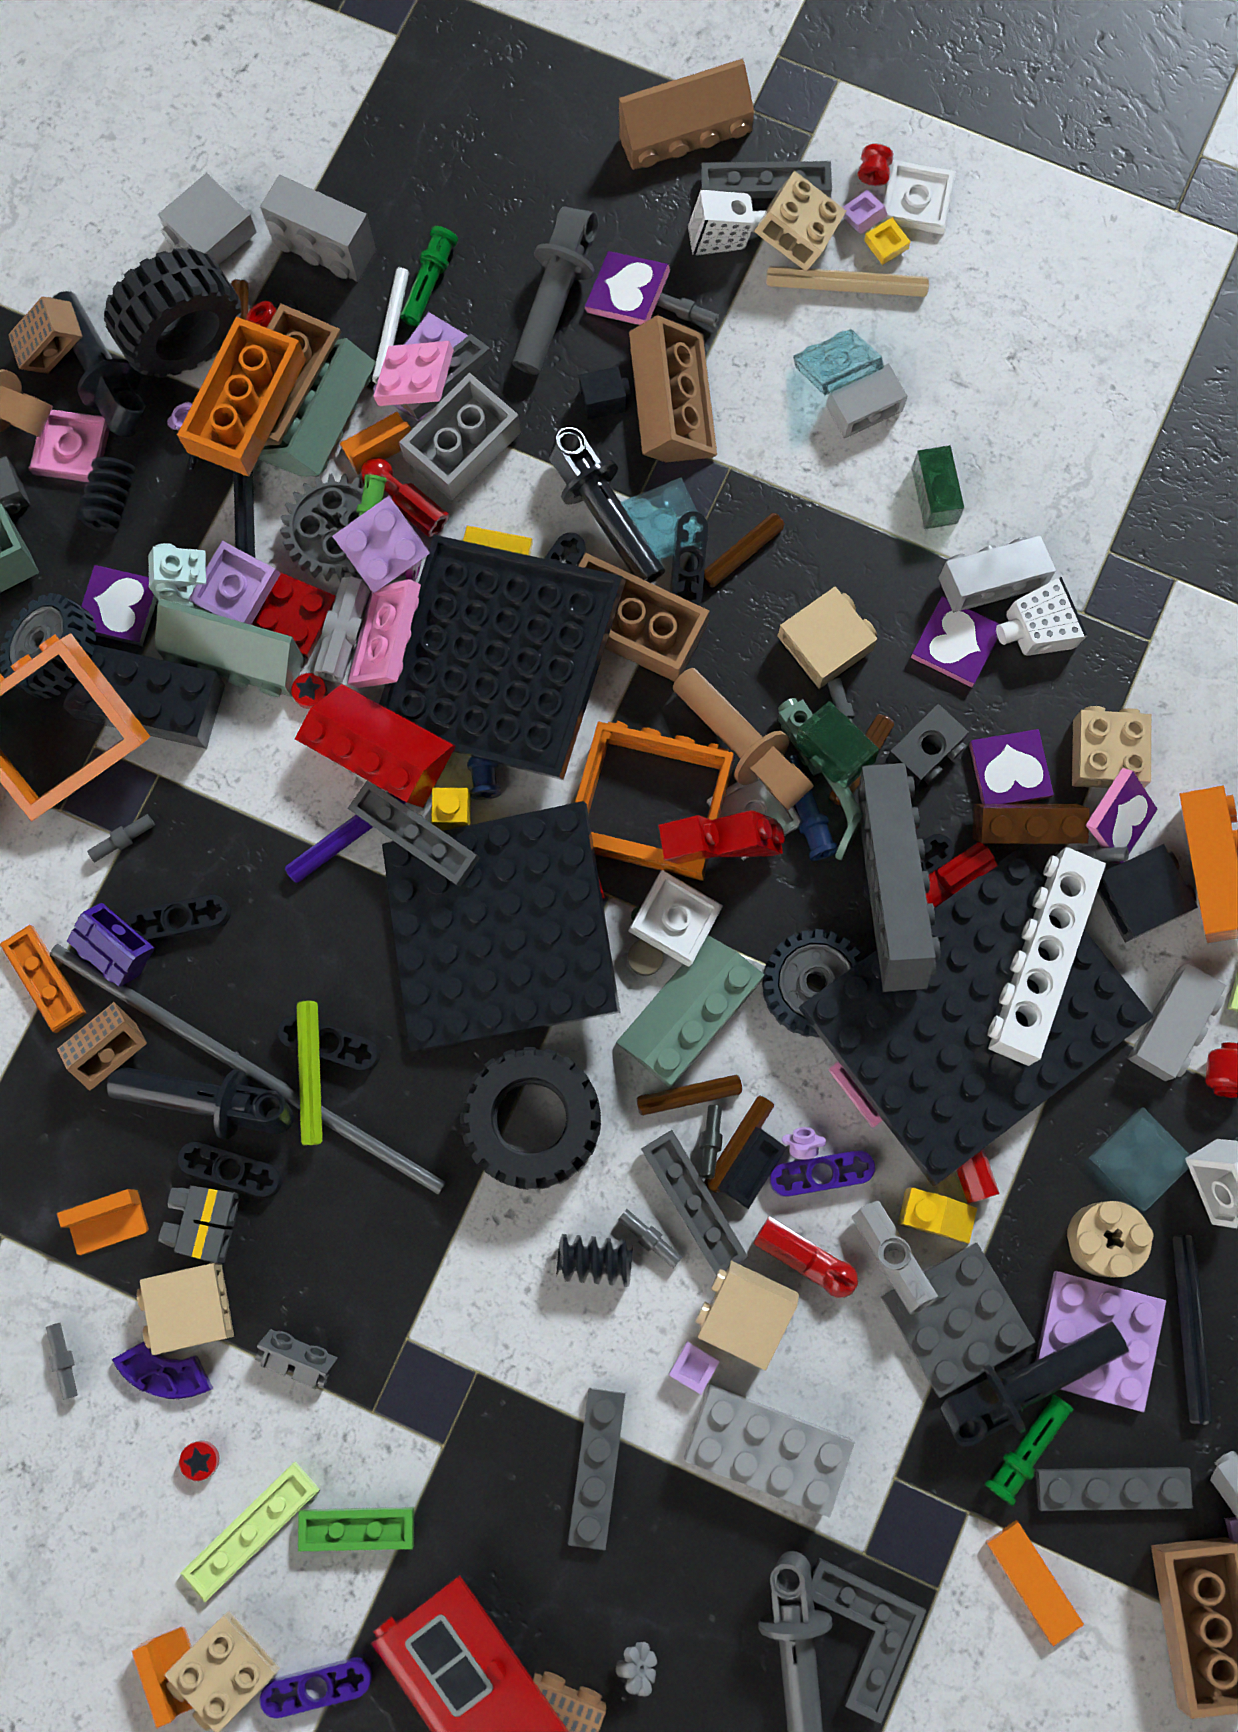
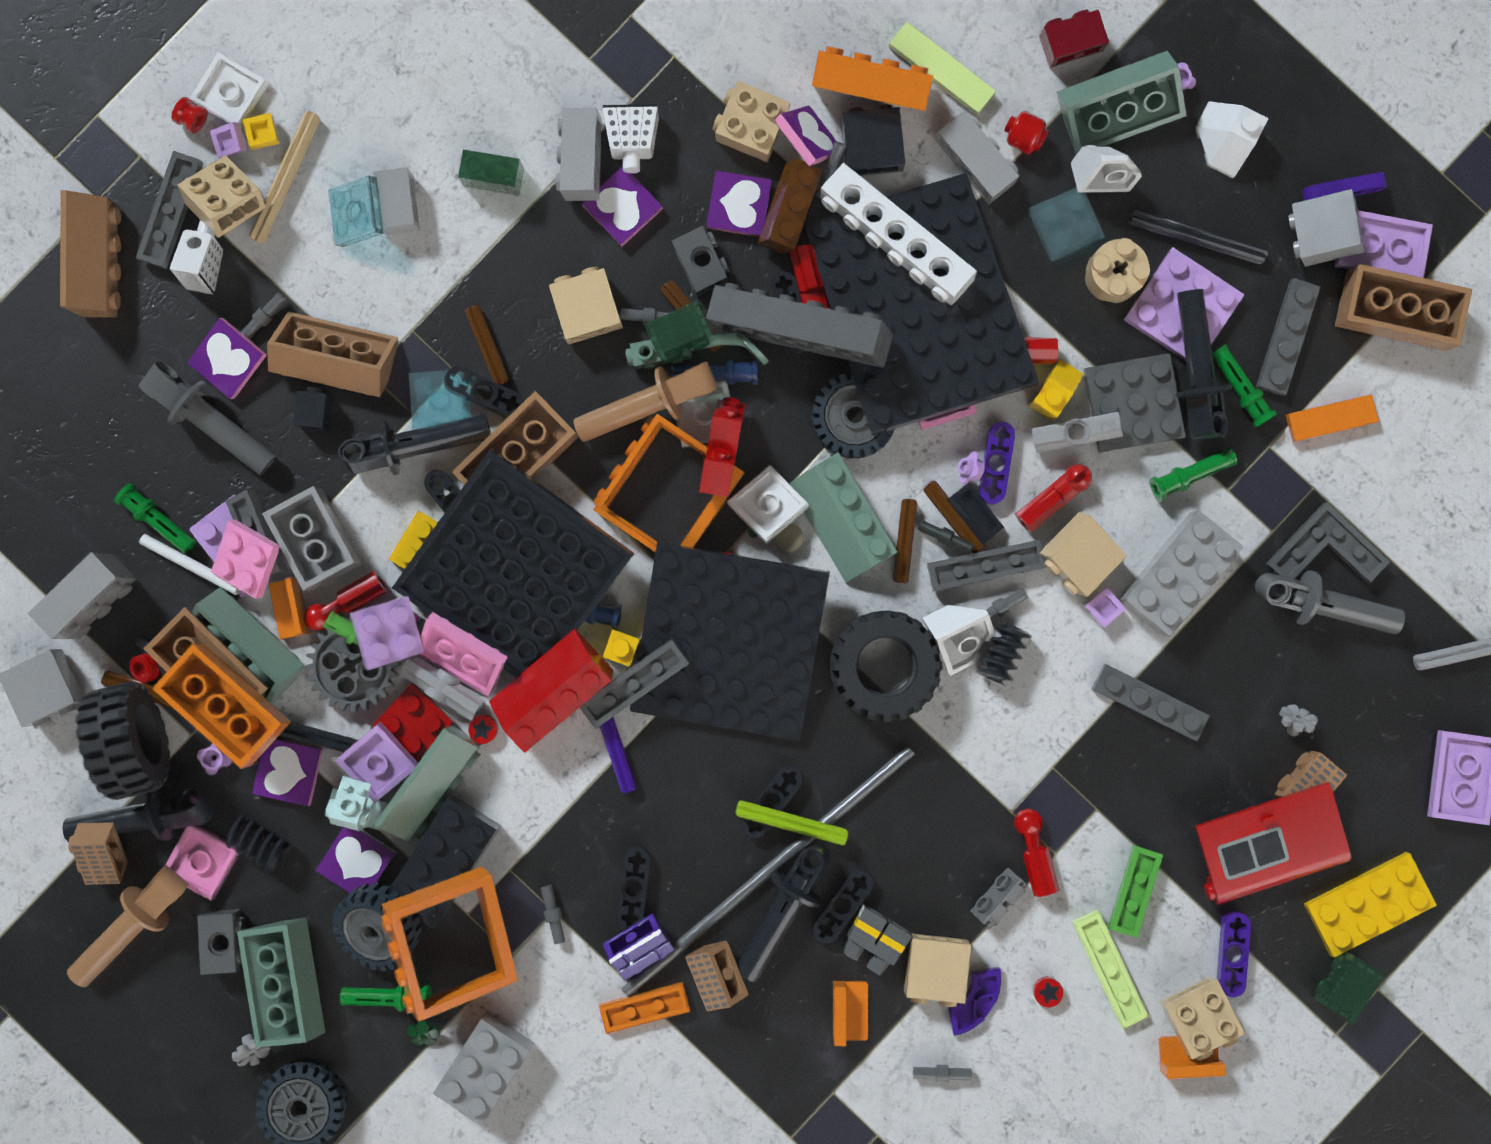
camera: 70 degrees left, 10 degrees up
none -> tile [252,739,324,806]
none -> white slope [923,605,995,676]
none -> red piece [1014,808,1060,897]
none -> green pin [1149,448,1238,502]

